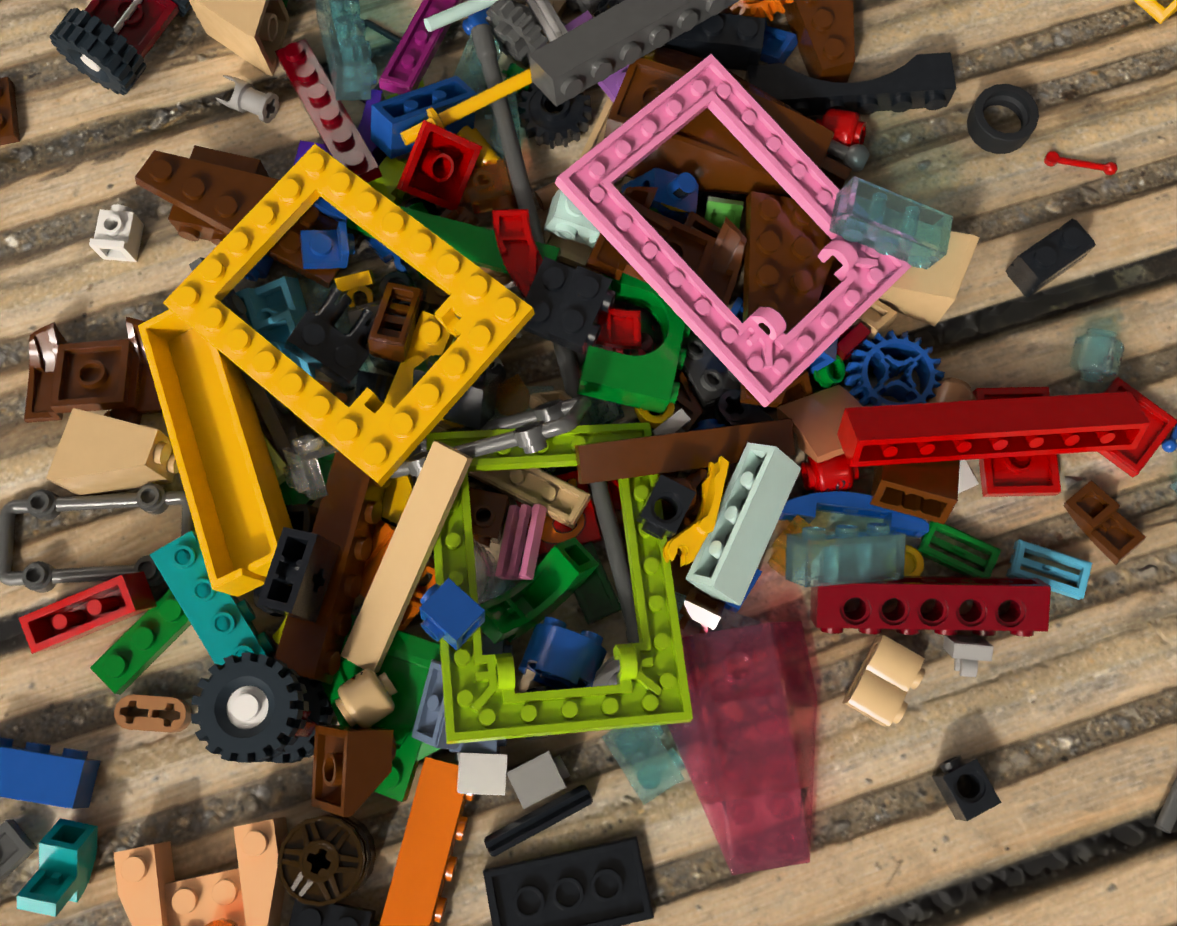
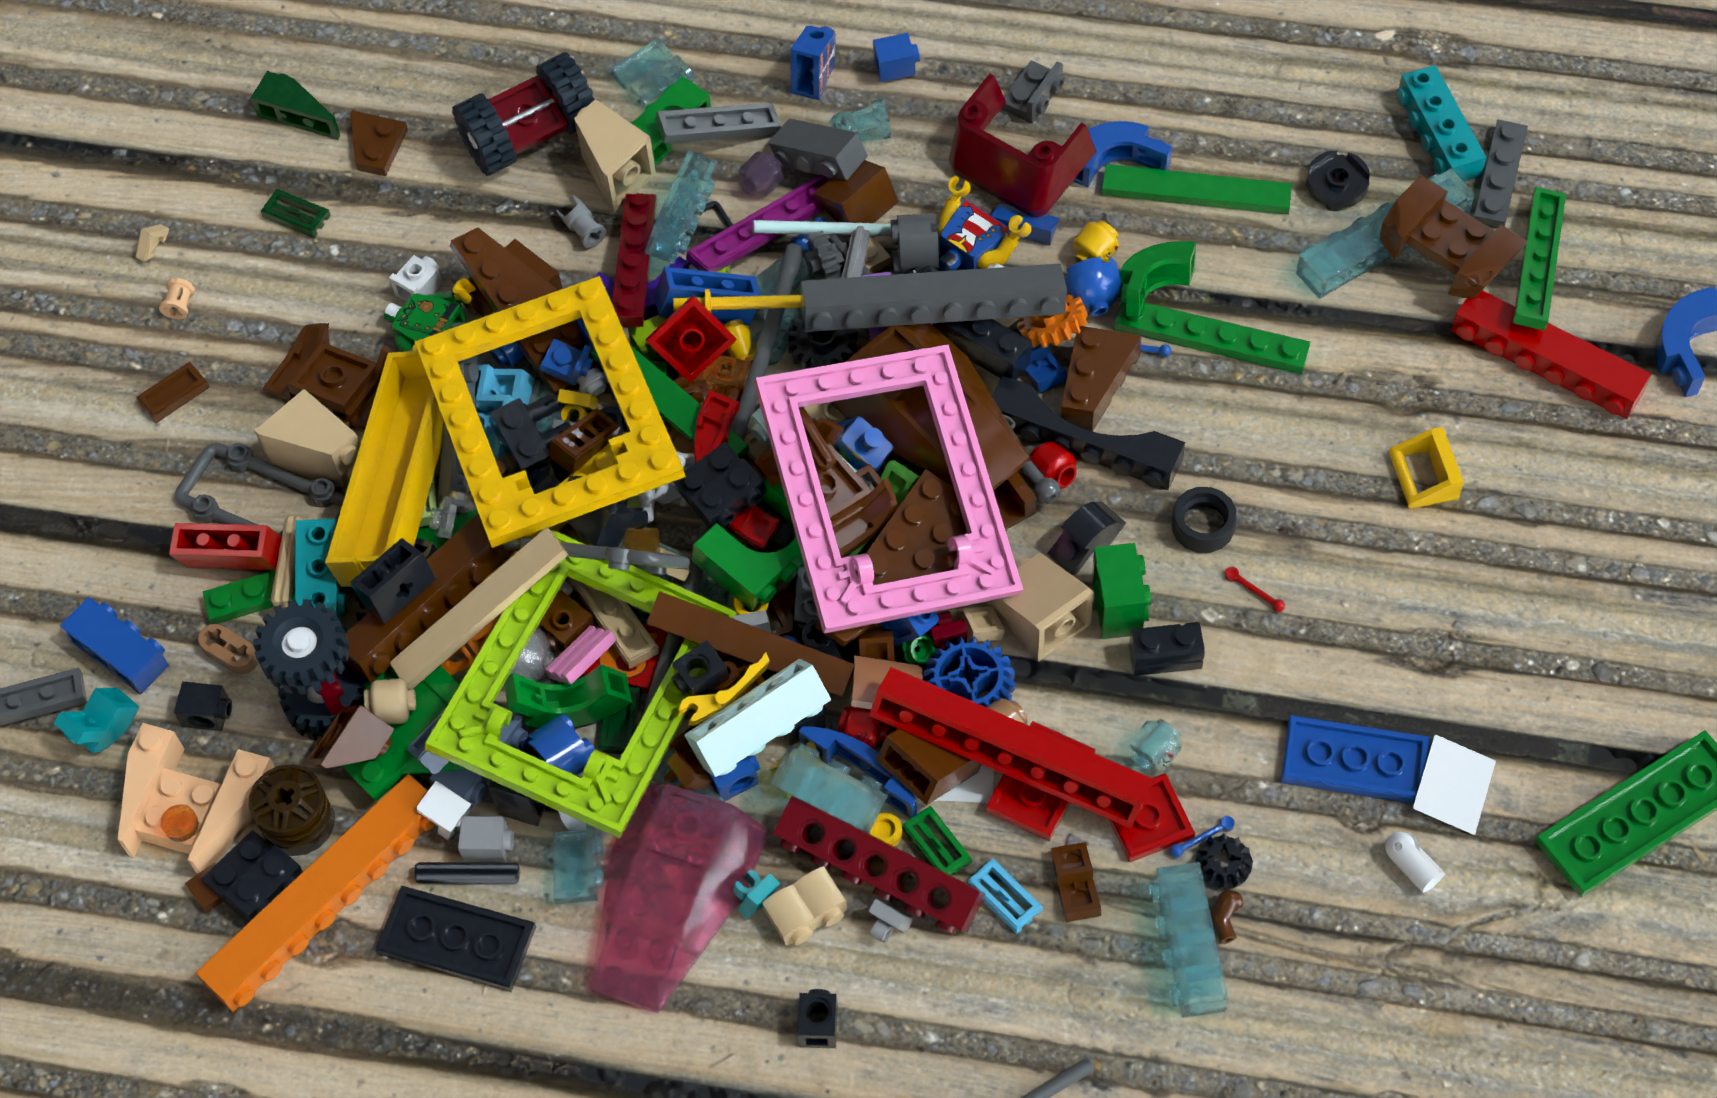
camera: 30 degrees right, 15 degrees down
blue brick [419,578,485,651] -> none
clear light blue brick [829,176,953,270] -> none
none -> black brick [174,681,232,731]
none -> tan axle [271,515,302,608]
none -> green torso [384,278,476,352]
none -> white plate [578,368,608,396]
none -> teal tile [732,870,780,920]
none -> black brick [1047,502,1126,575]
none -> green brick [1092,543,1151,639]

